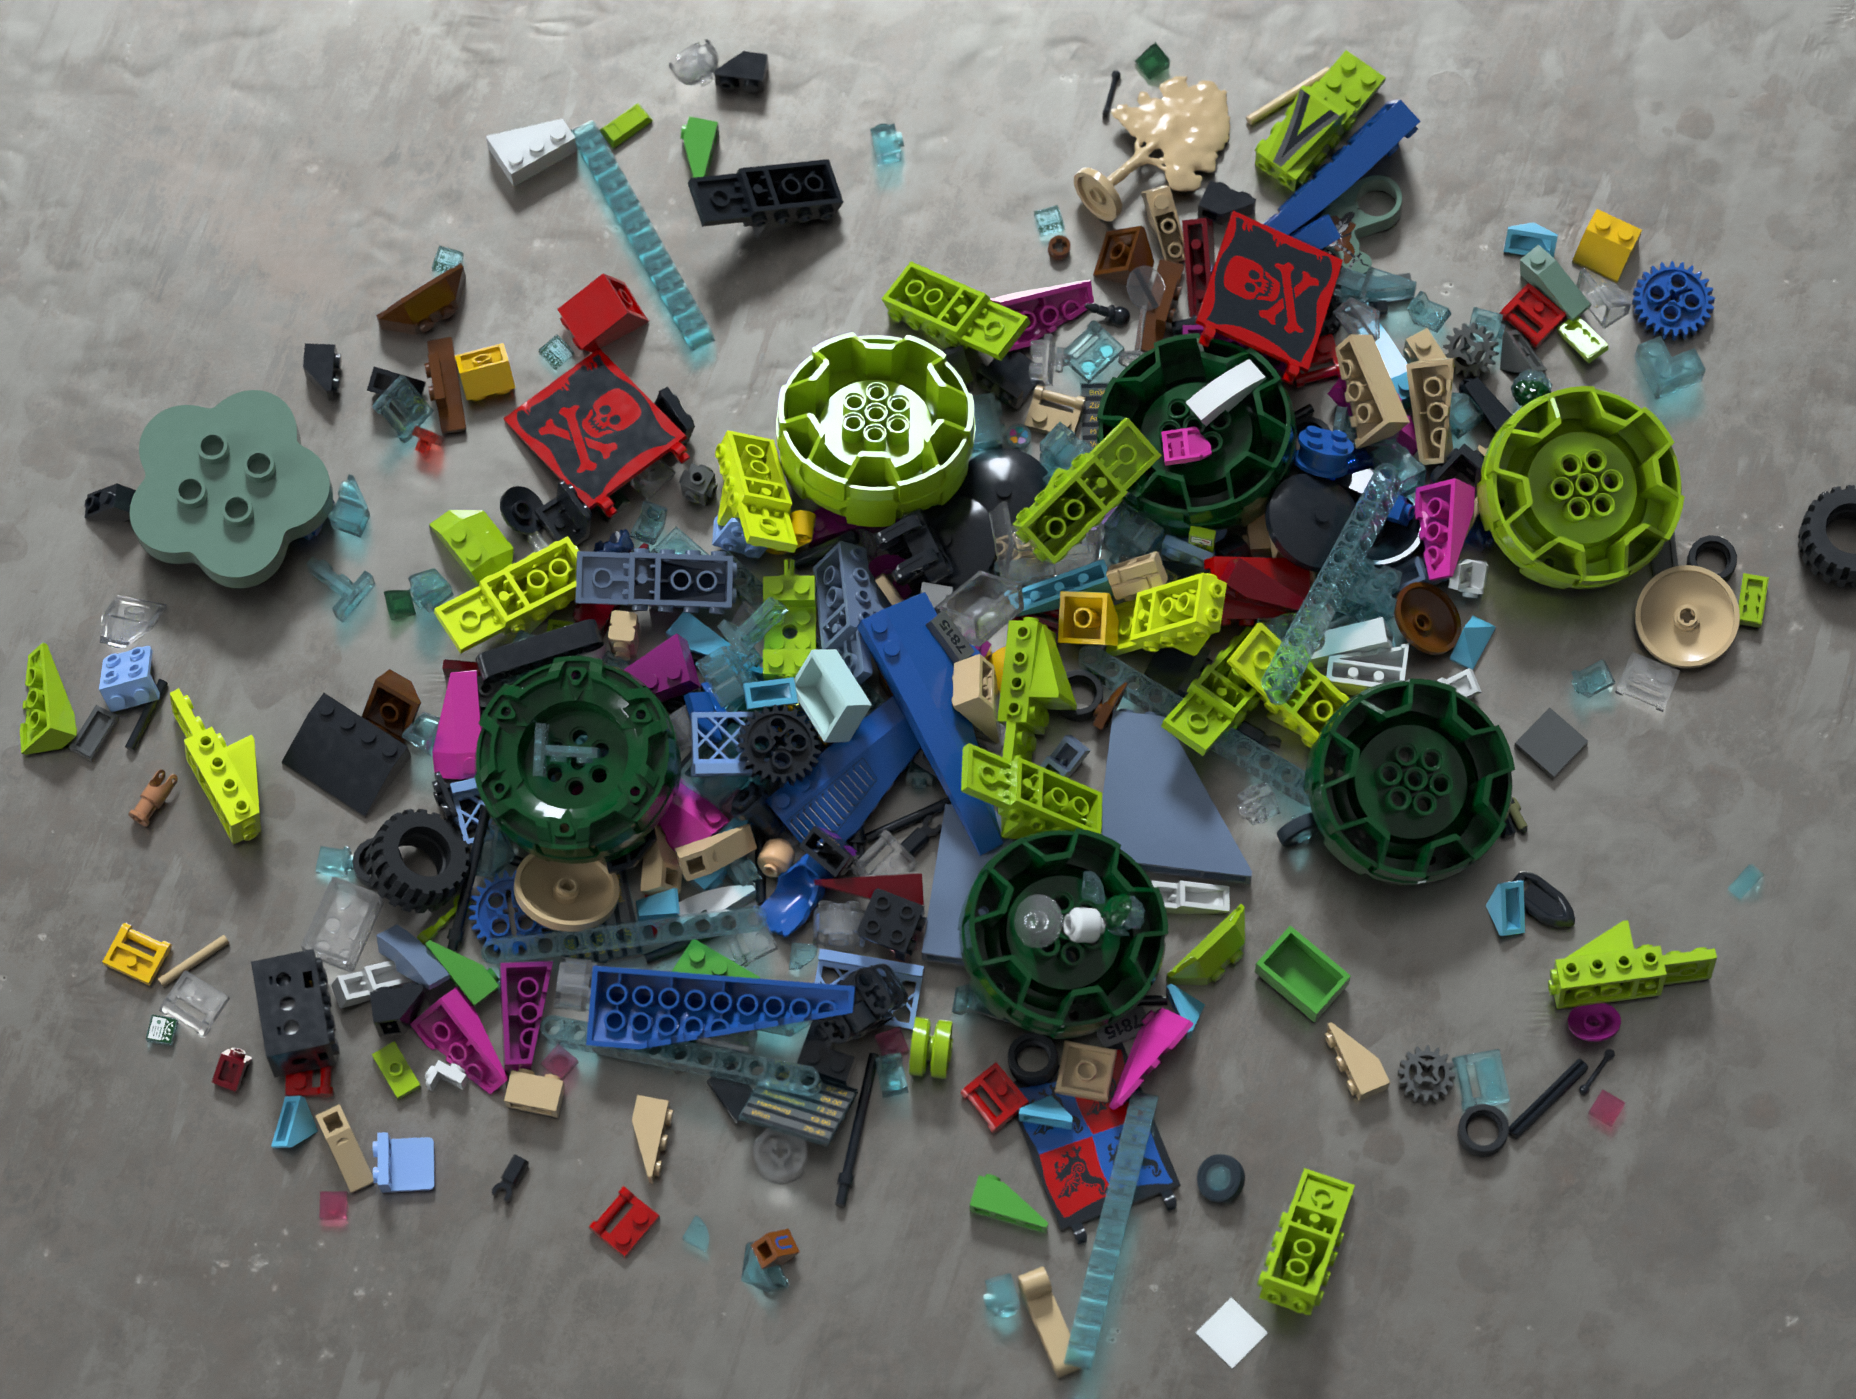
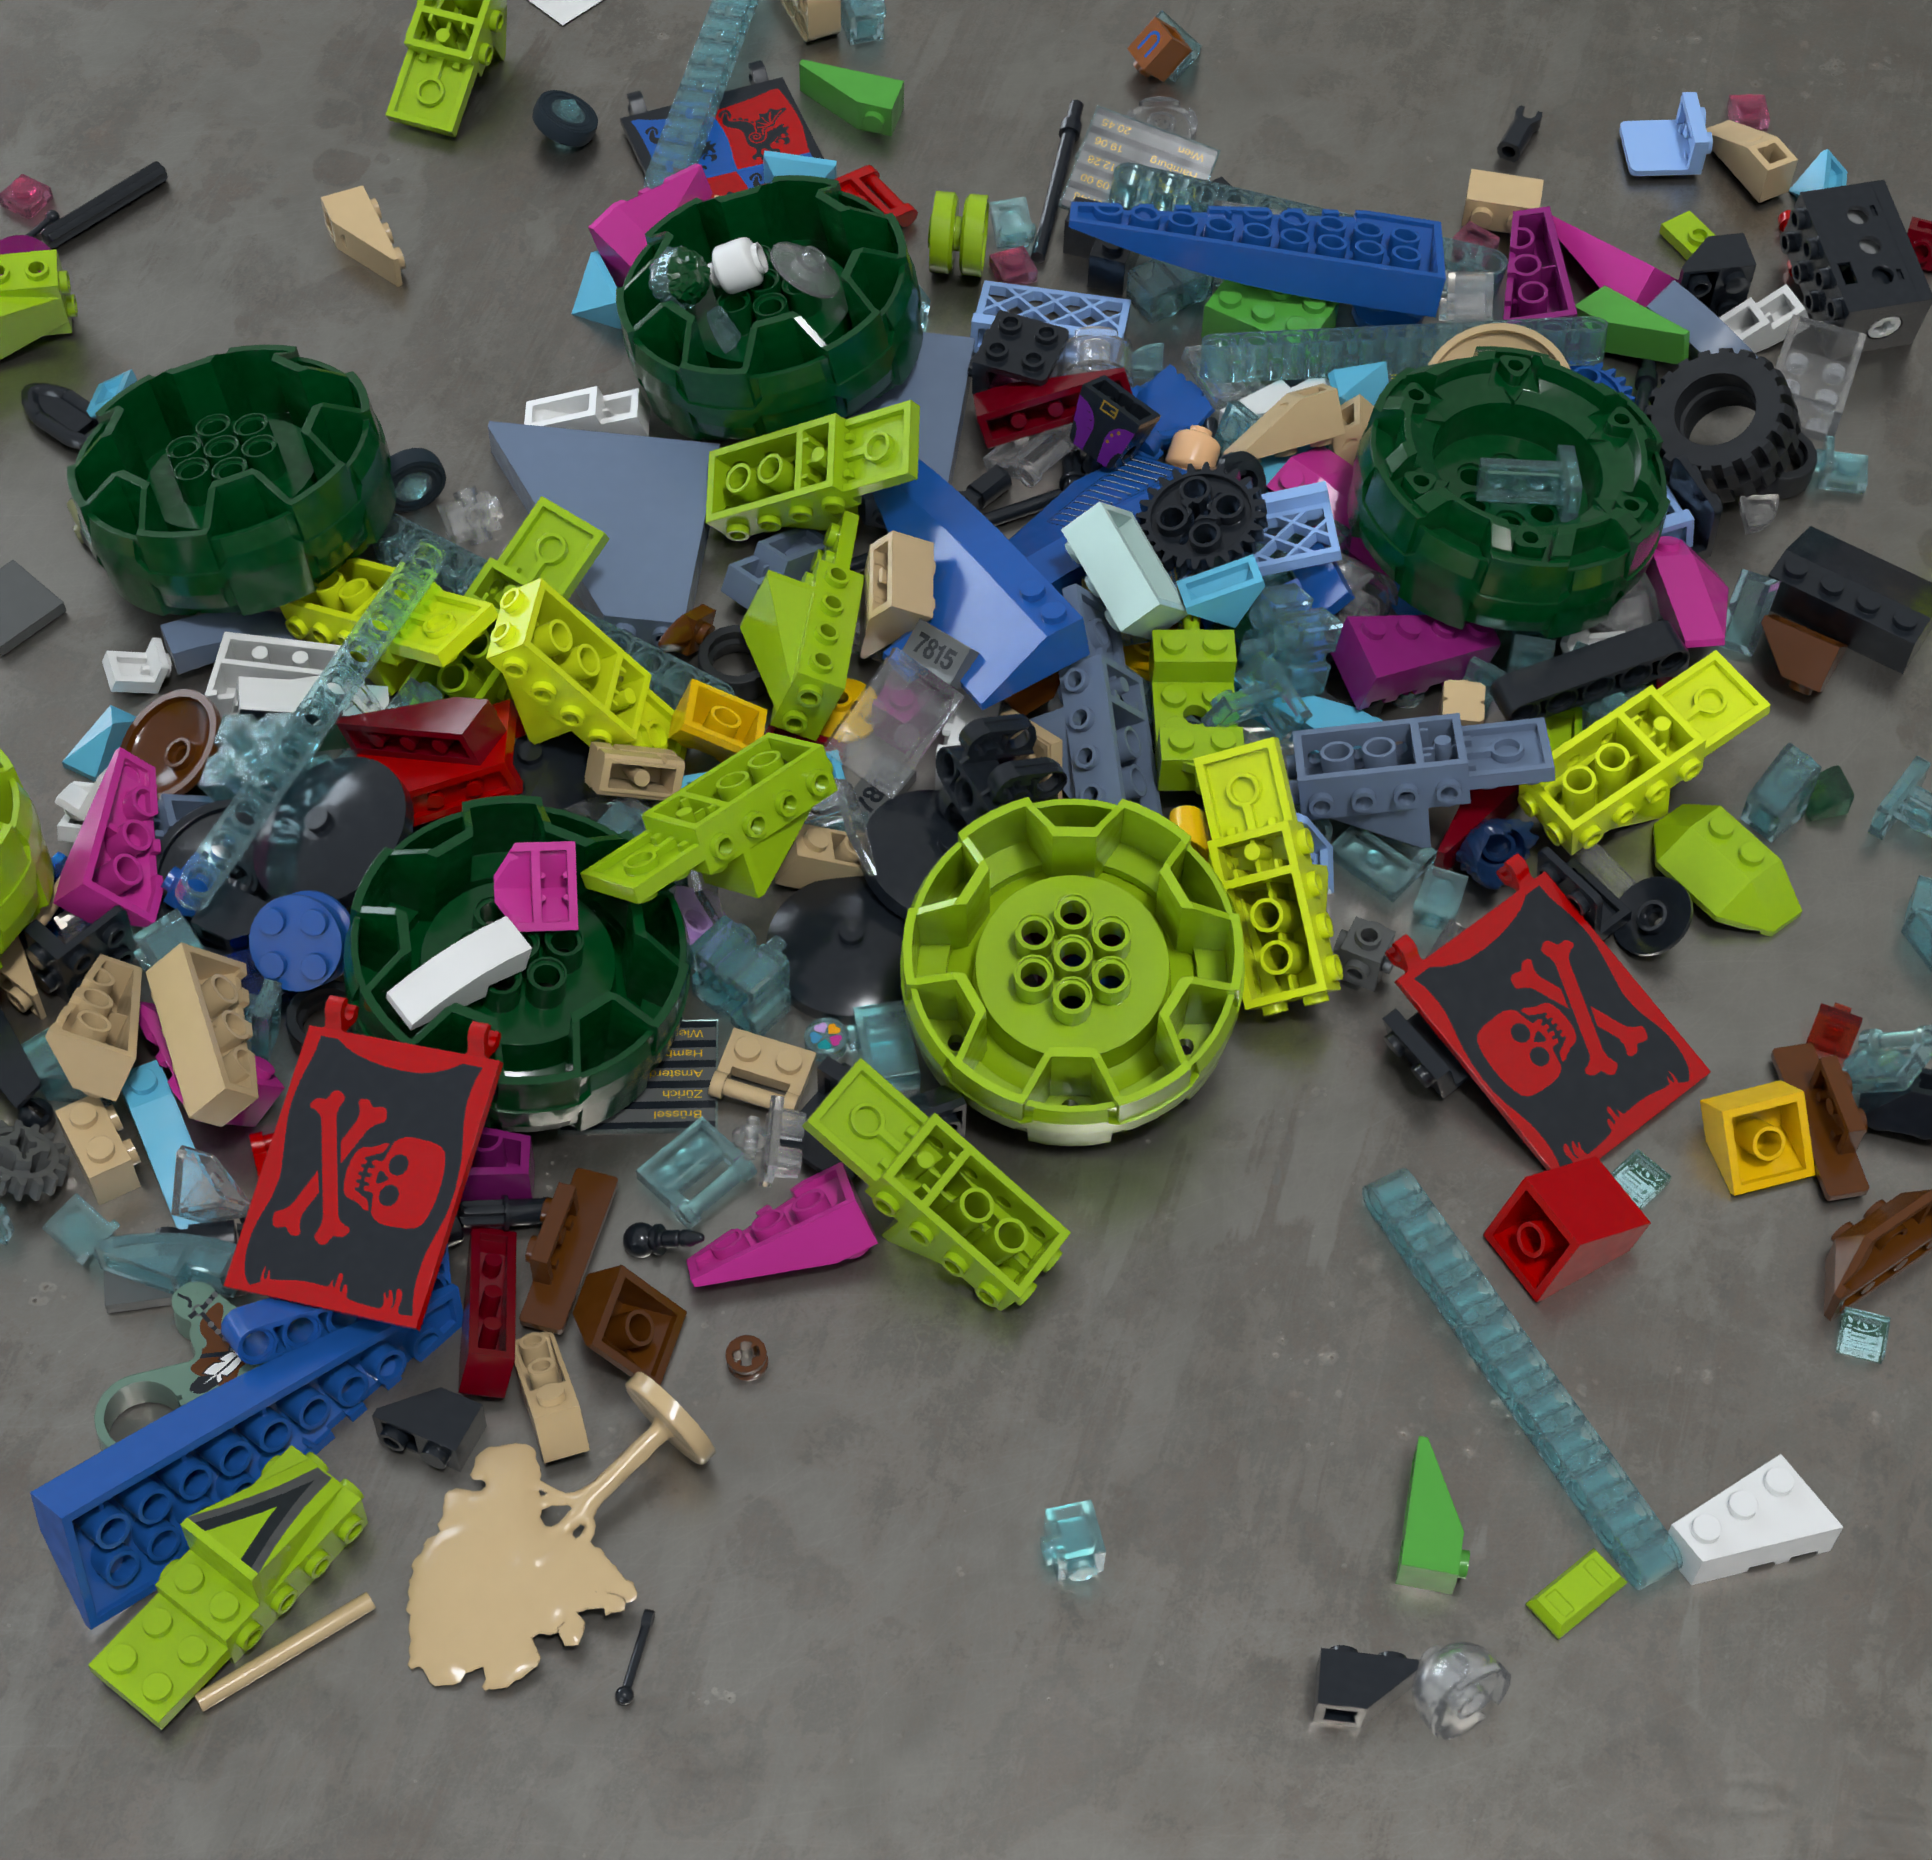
camera: 175 degrees right, 15 degrees down
white bracket [425,1060,469,1091] -> none
red plate [589,1186,660,1258] -> none
tan slope [632,1095,674,1183] -> none
clear light blue tile [682,1215,709,1253] -> none
black wedge [688,159,844,239] -> none
black piece [817,964,908,1044] -> none
clear light blue tile [1034,205,1065,237] -> none
clear piece [1118,266,1165,367] -> none
clear green slope [1135,42,1170,80] -> none
lime wedge [1166,904,1245,985] -> none
bright green piece [1255,925,1351,1022] -> none
dark grey gear [1397,1045,1456,1104] -> none
clear light blue plate [1452,1049,1510,1111] -> none
black tyre [1457,1104,1509,1157] -> none

